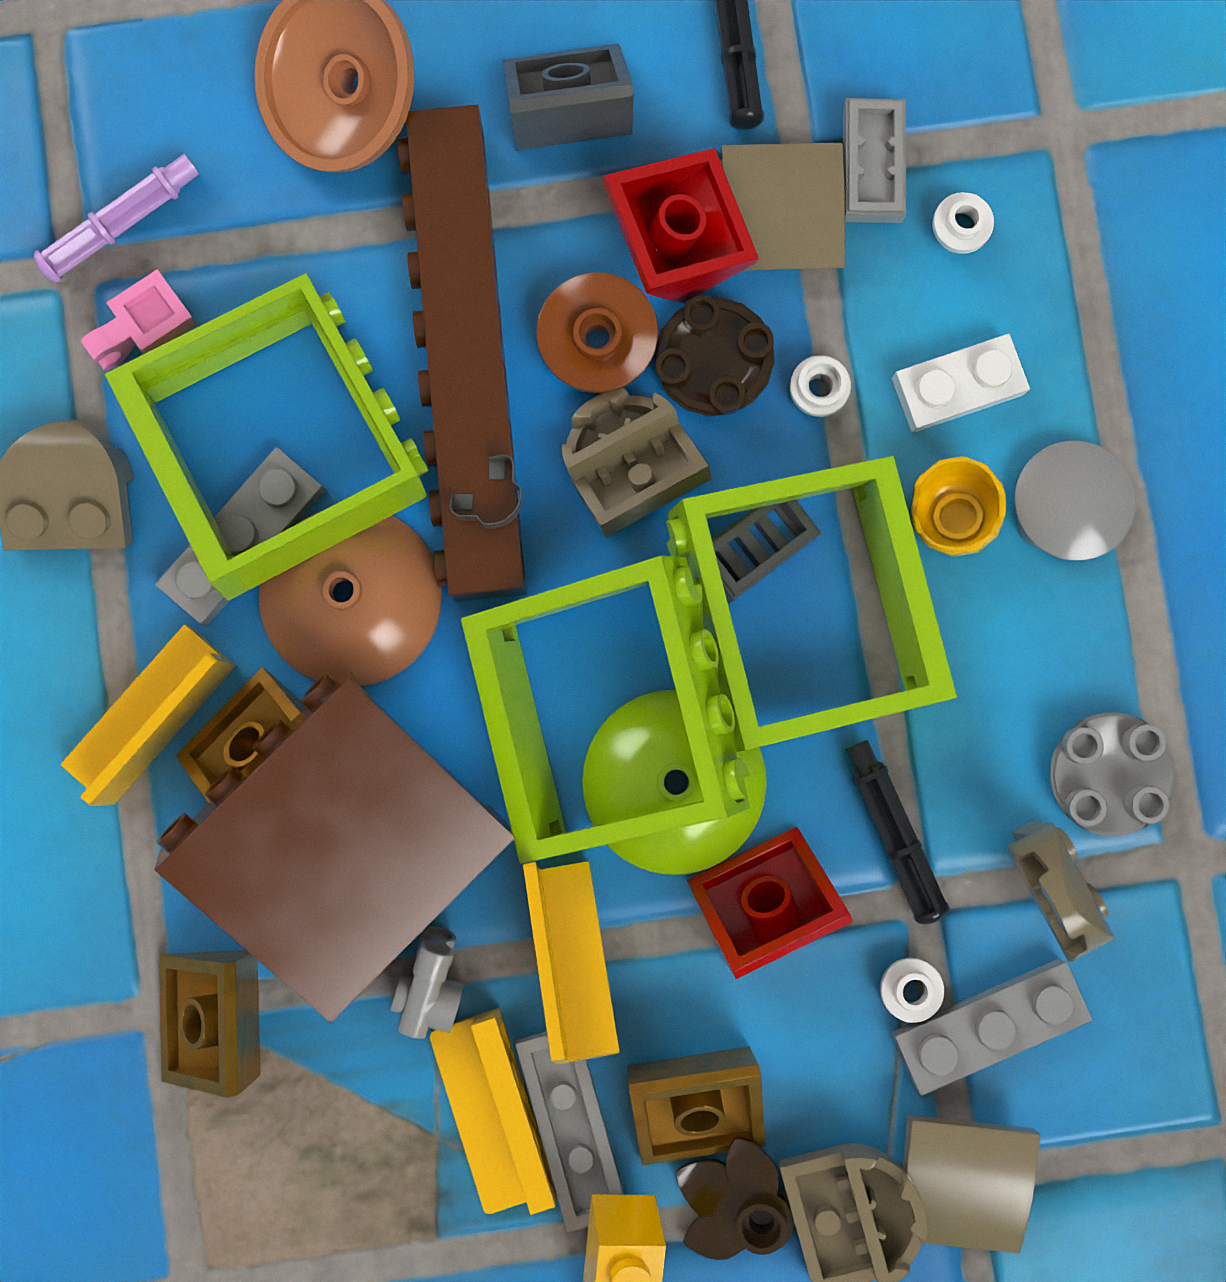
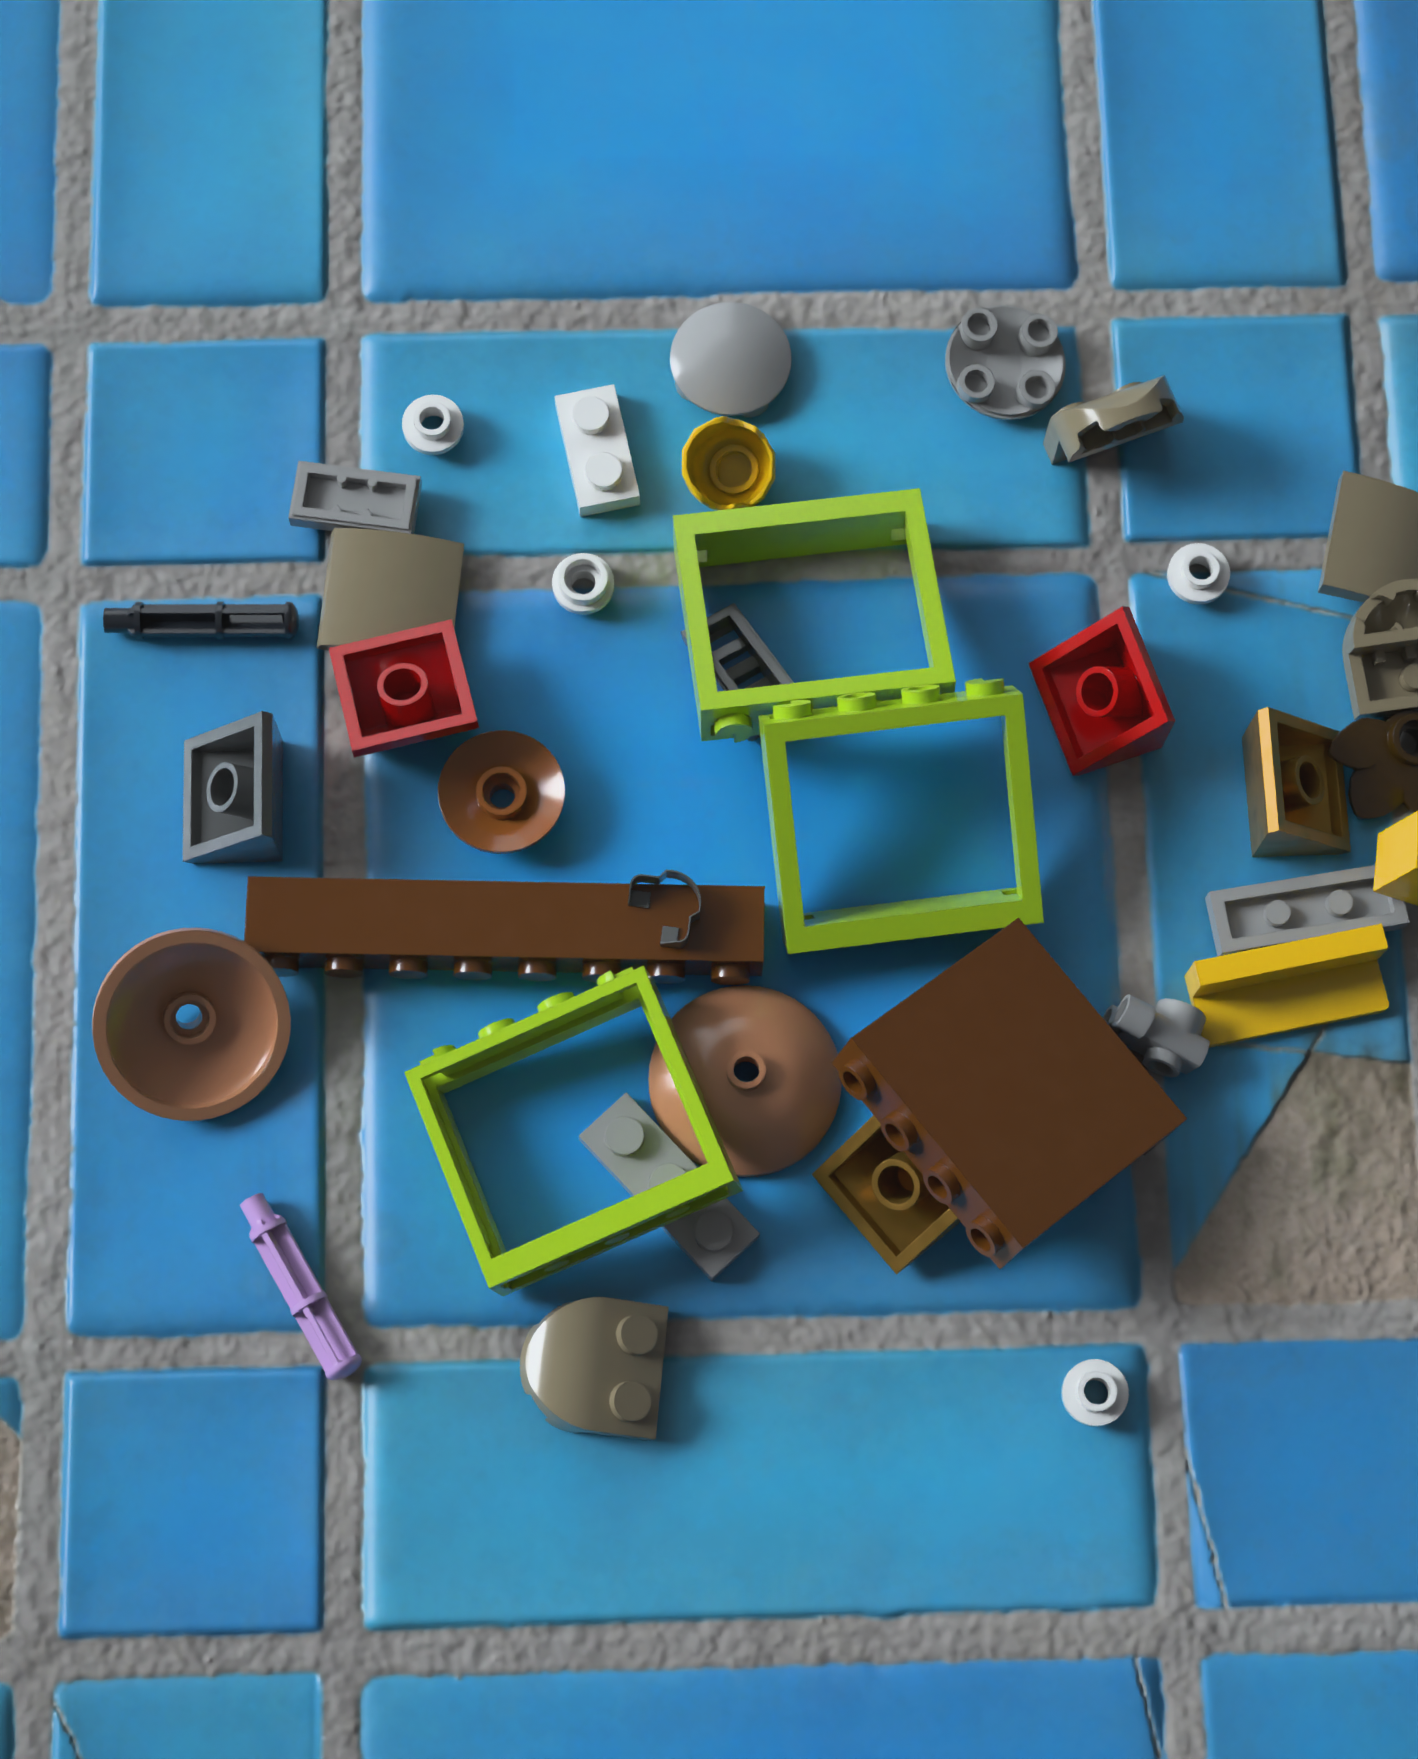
camera: 85 degrees left, 10 degrees down
yellow panel [60,624,236,806] -> none
bright pink plate [80,269,197,372] -> none
pearl gold slope [159,950,261,1098] -> none
yellow panel [523,861,620,1065] -> none
dark tan slope [562,388,712,538] -> none
lime dish [582,690,767,875] -> none
dark brown dish [655,295,775,417] -> none
black piece [845,740,950,925] -> none
light grey plate [890,959,1093,1096] -> none
none -> white plate [1061,1359,1129,1427]

